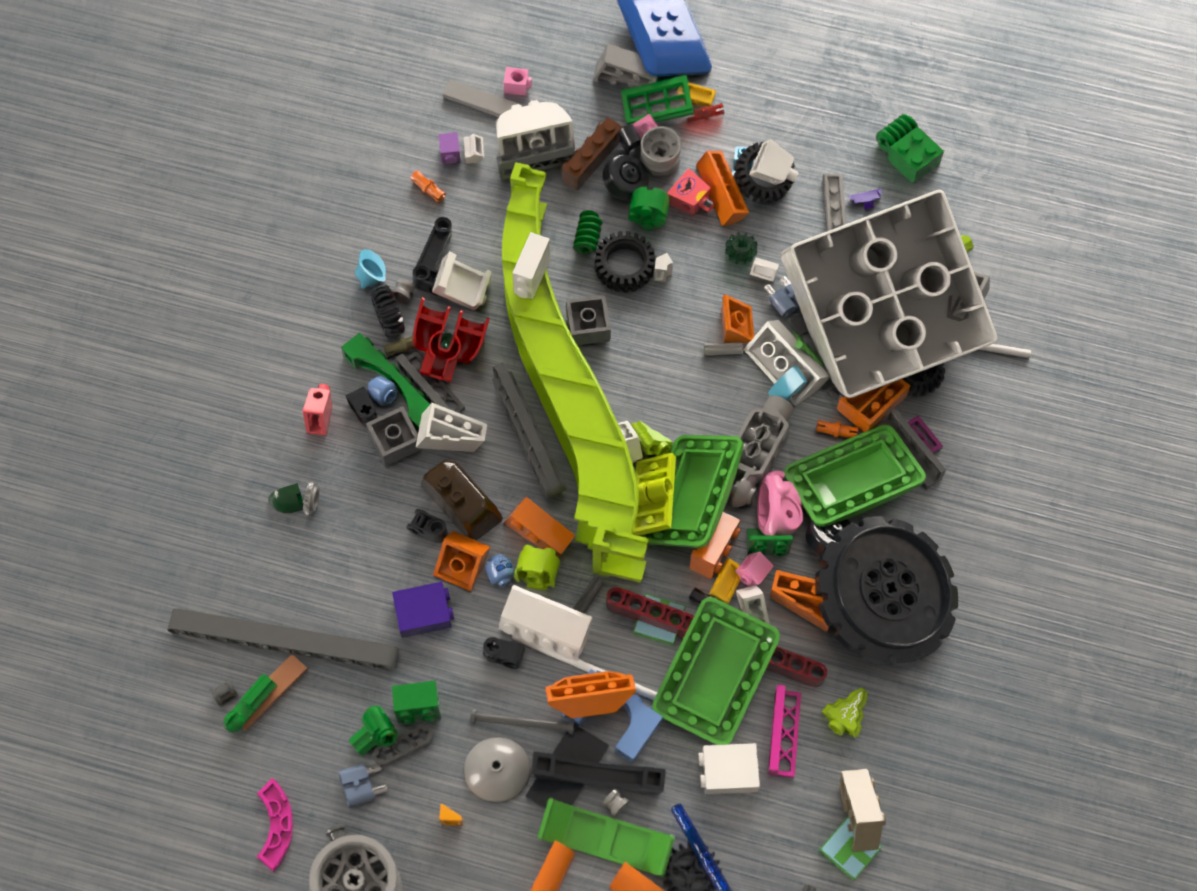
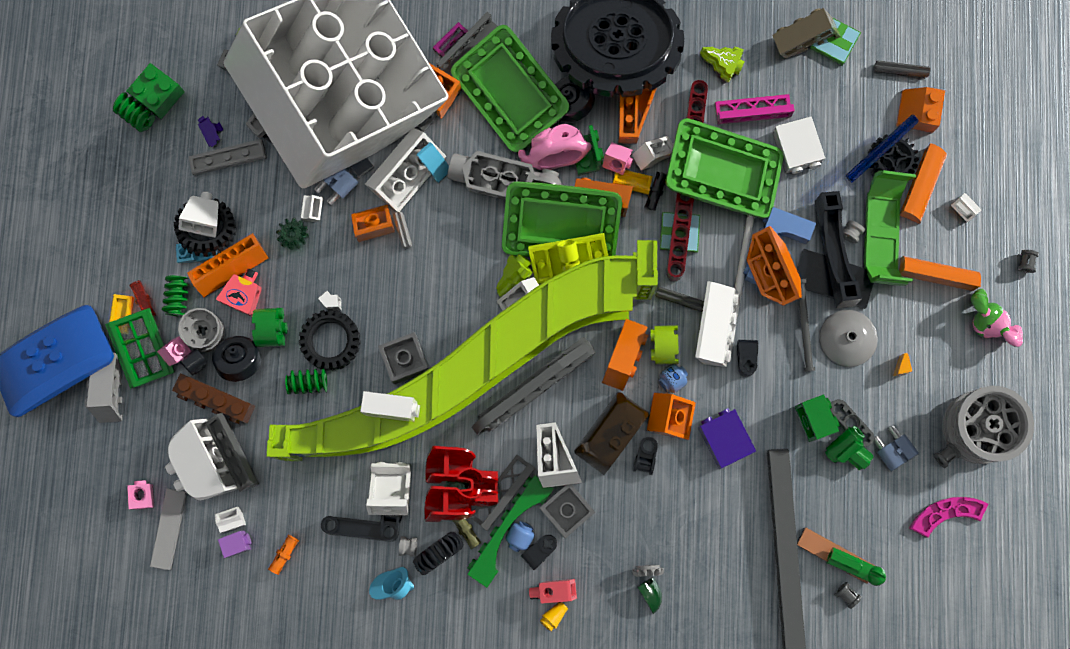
camera: 100 degrees left, 15 degrees up
bright green hand [793,330,823,366] -> none
orange pin [816,419,858,438] -> none
none -> green piece [161,275,189,317]
none -> yellow cone [540,602,568,632]

